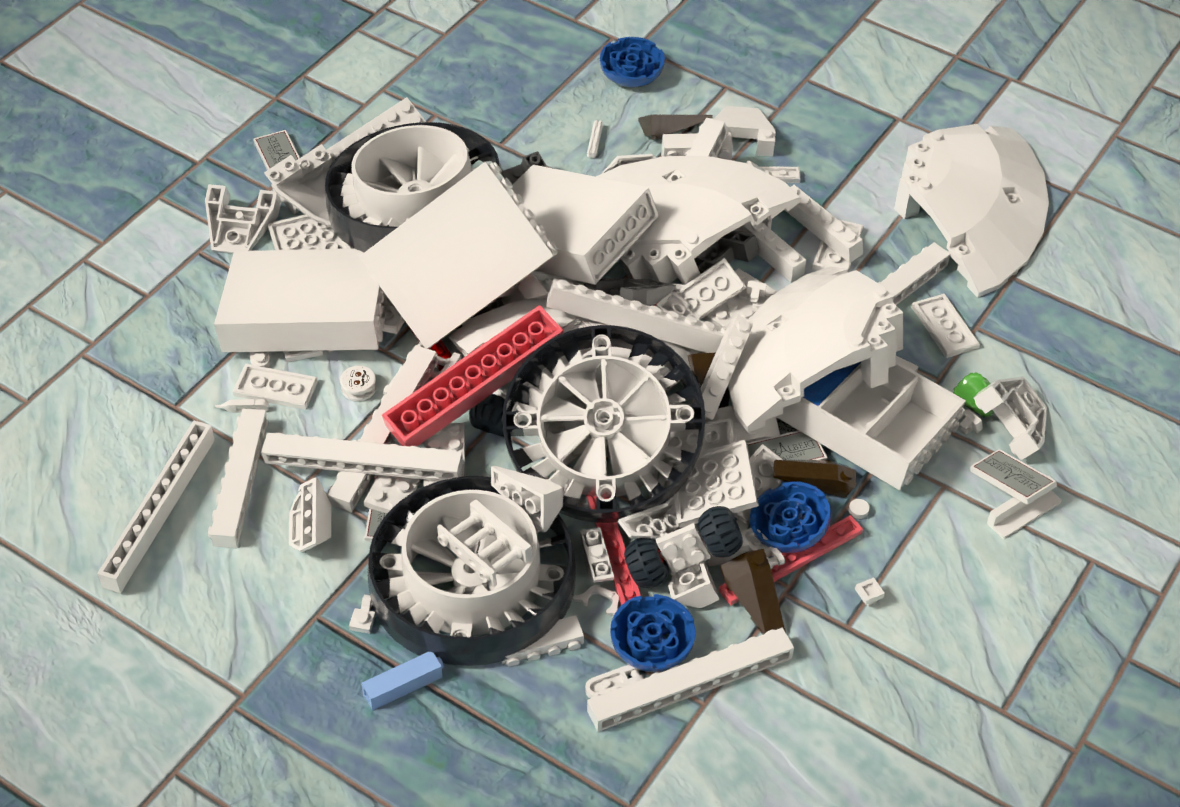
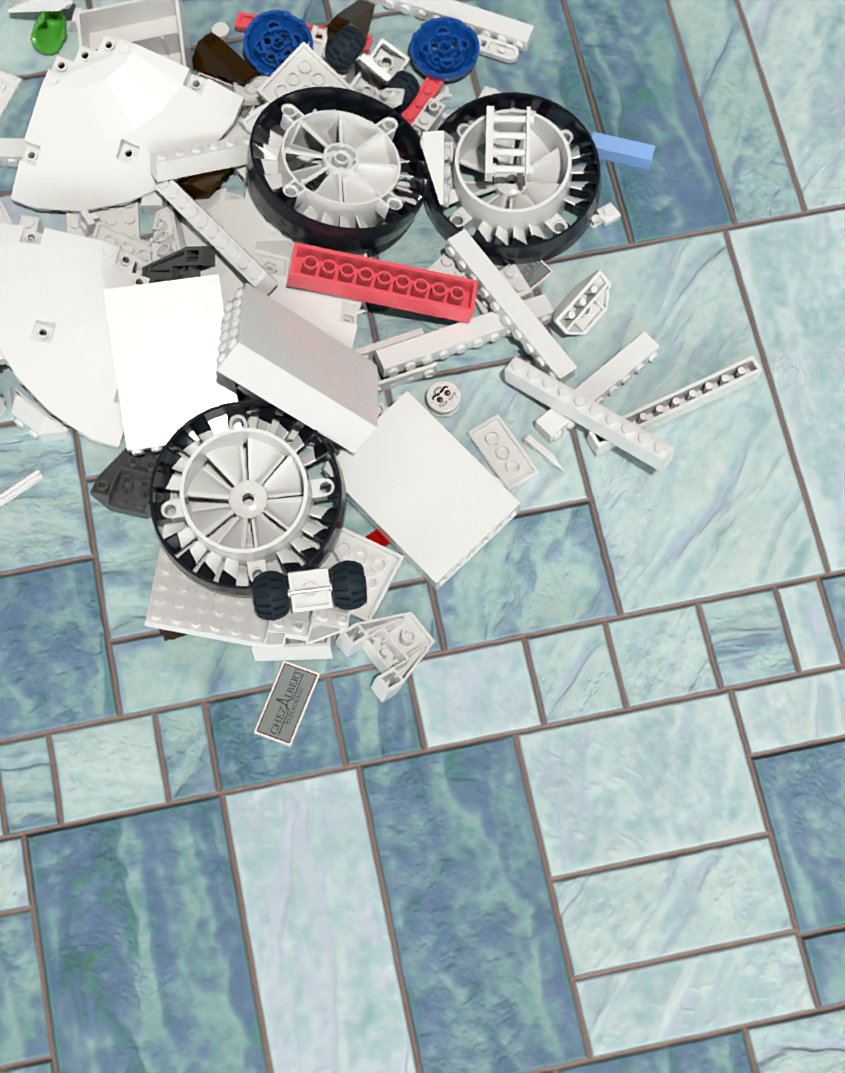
camera: 135 degrees left, 20 degrees up
none -> black plate [253,560,367,621]
none -> white brick [505,356,674,472]

